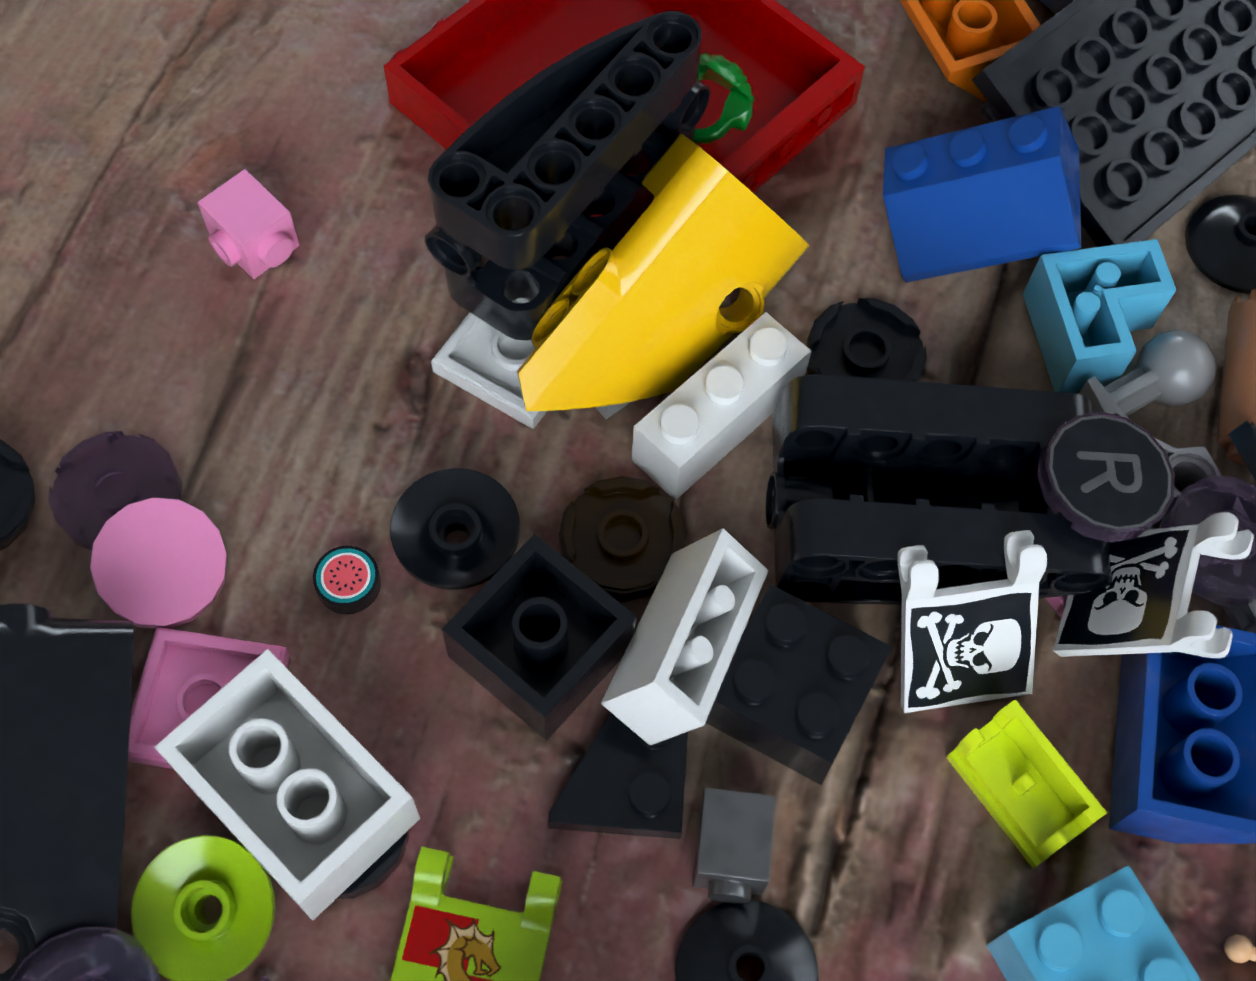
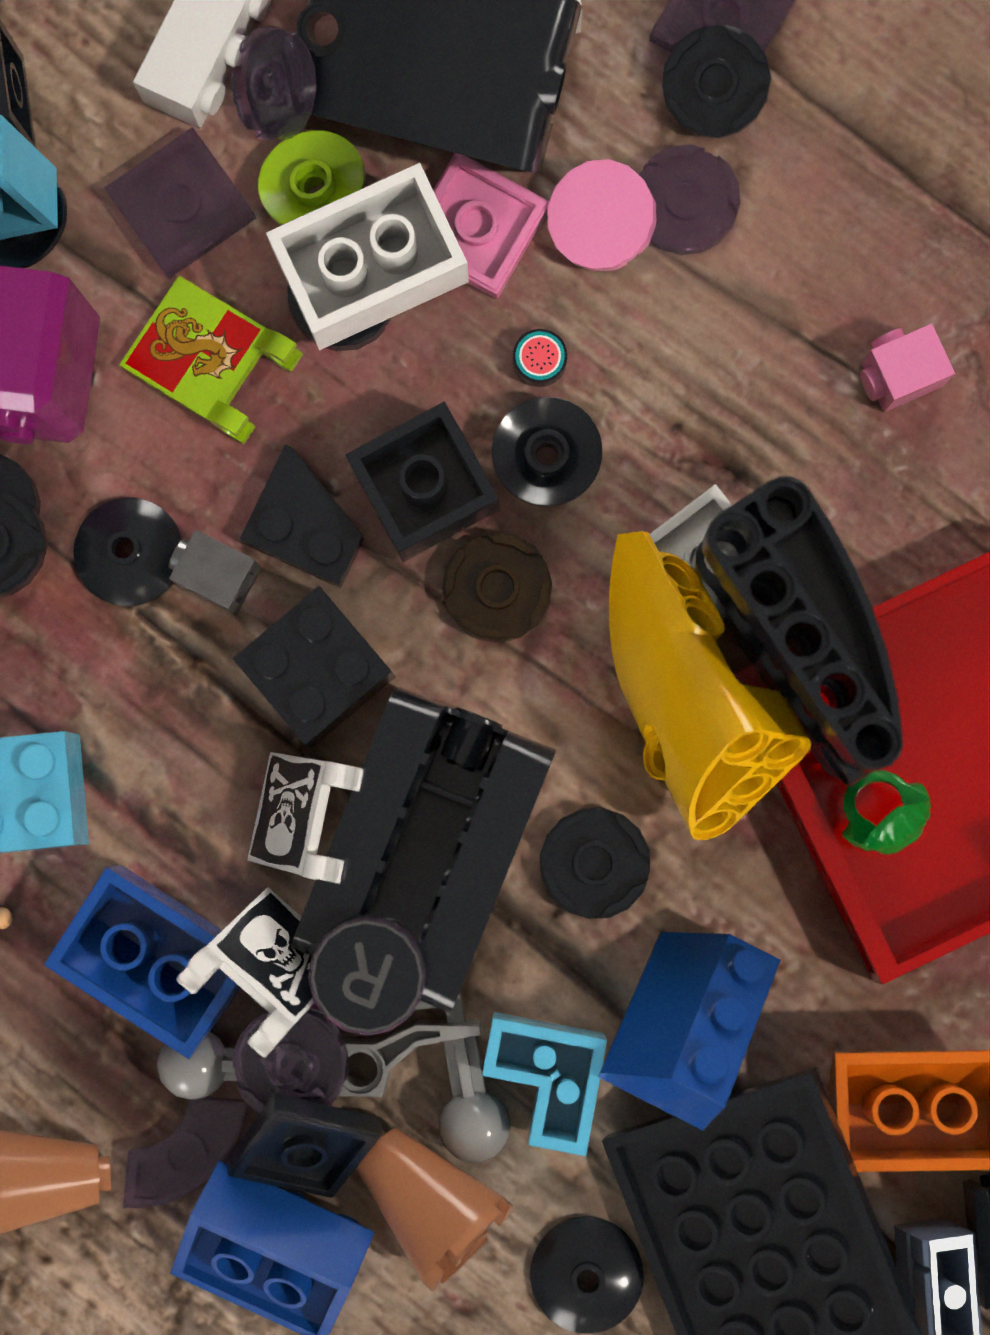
camera: 120 degrees right, 20 degrees up
white brick [601,528,769,745] -> none
white brick [632,312,811,501] -> none
neon yellow hinge [946,699,1107,869] -> none

